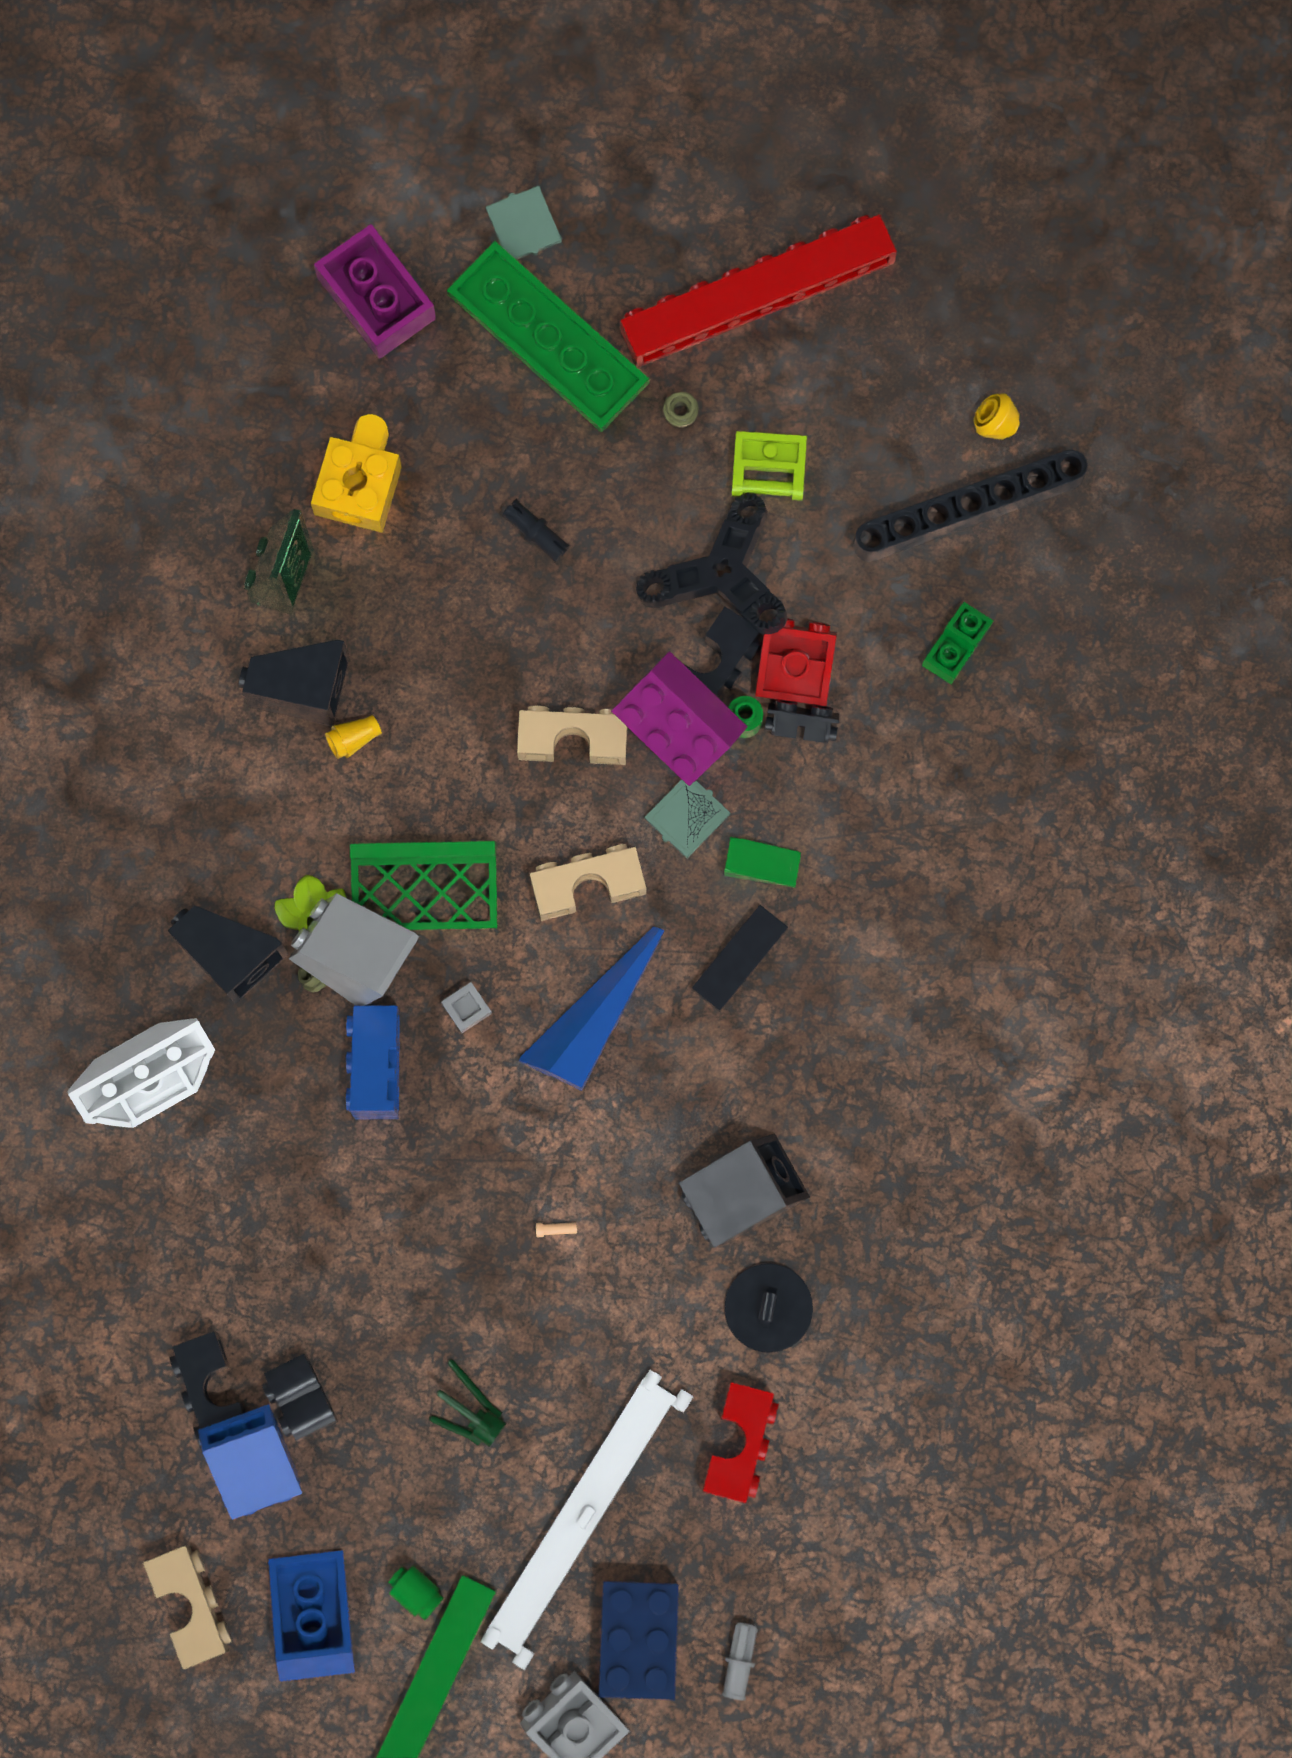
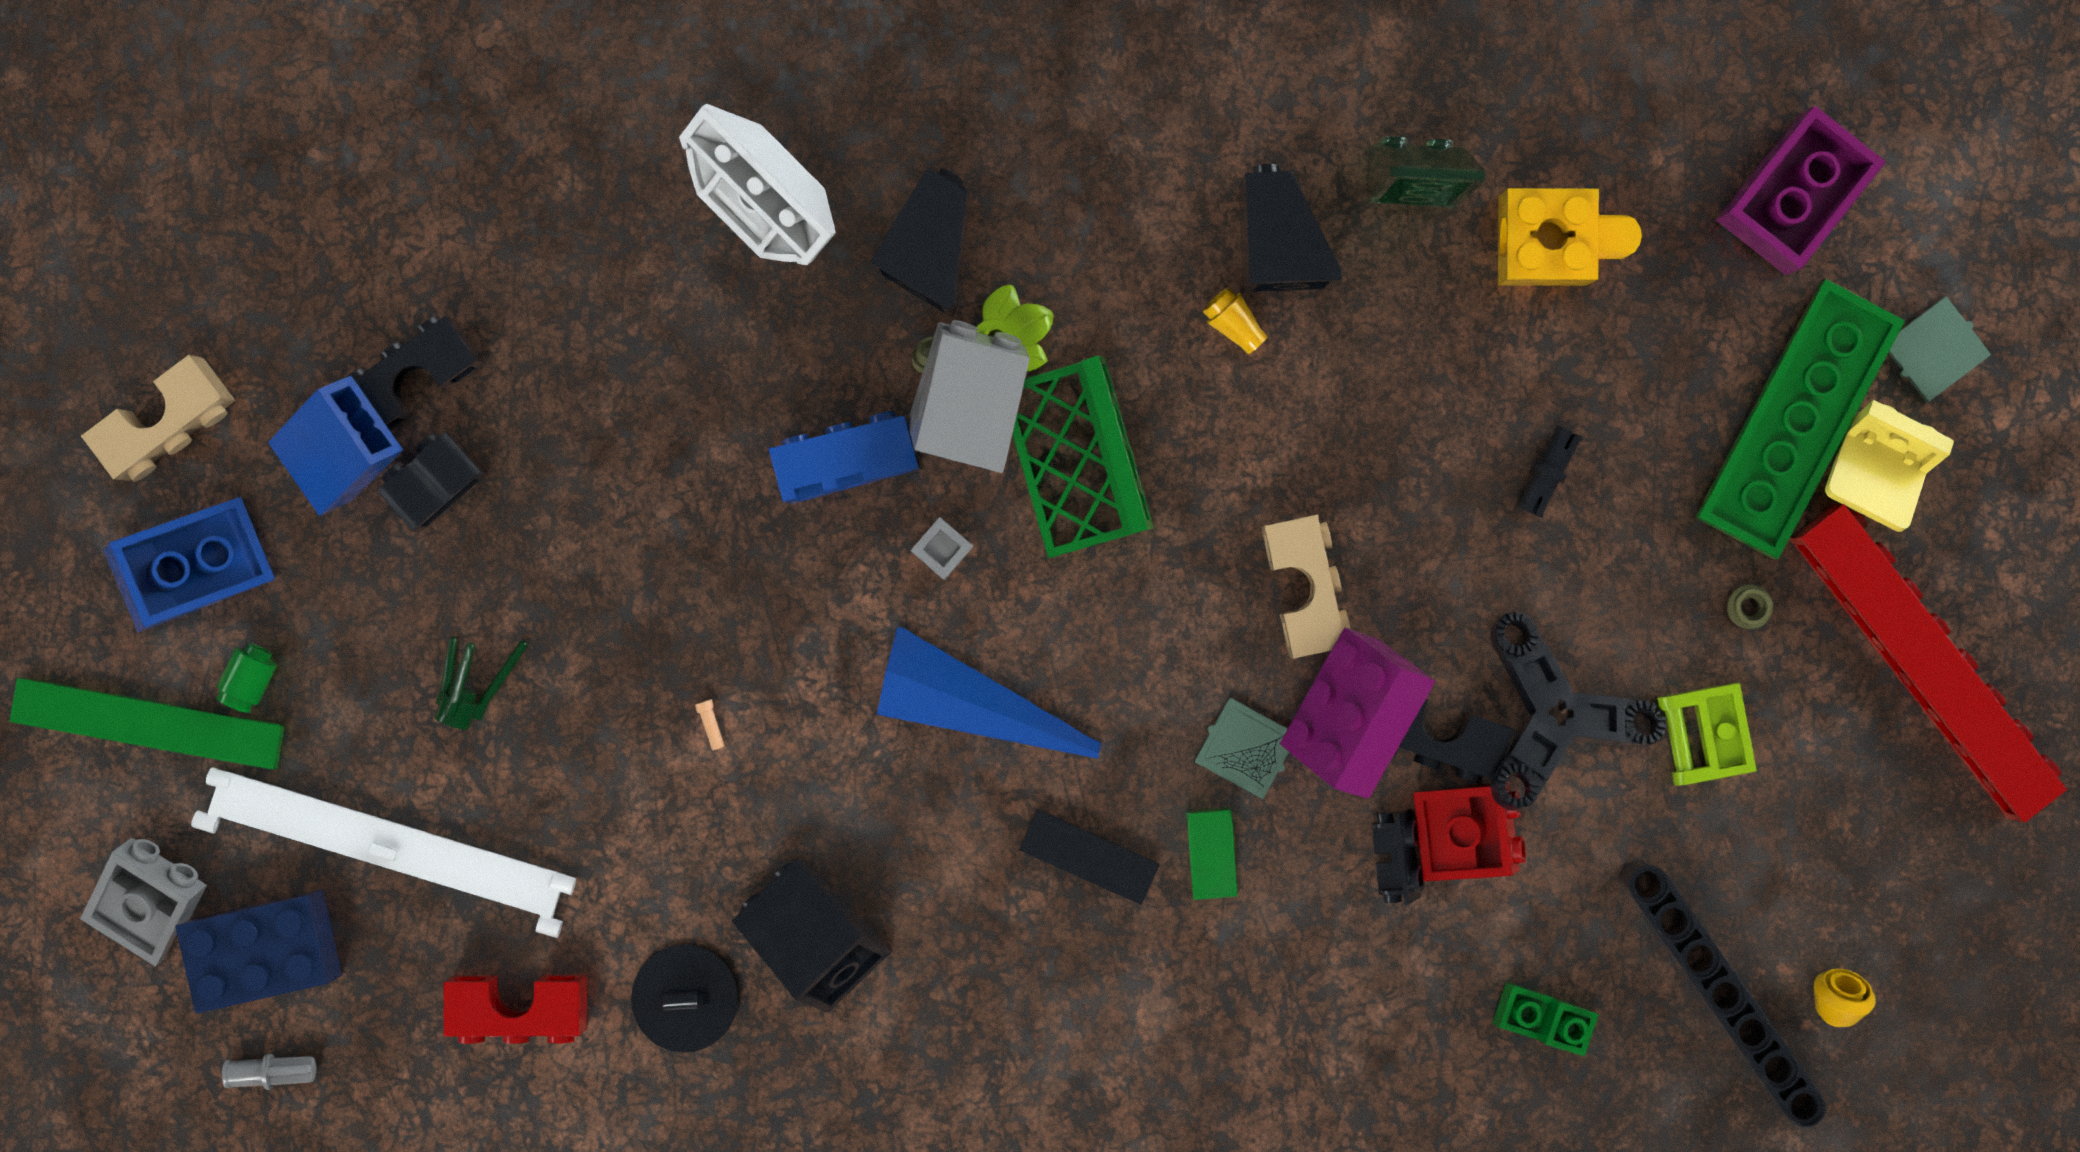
camera: 80 degrees right, 10 degrees up
tan arch [530,844,646,921] -> none
green brick [728,696,763,738] -> none
none -> light yellow bracket [1825,400,1954,532]

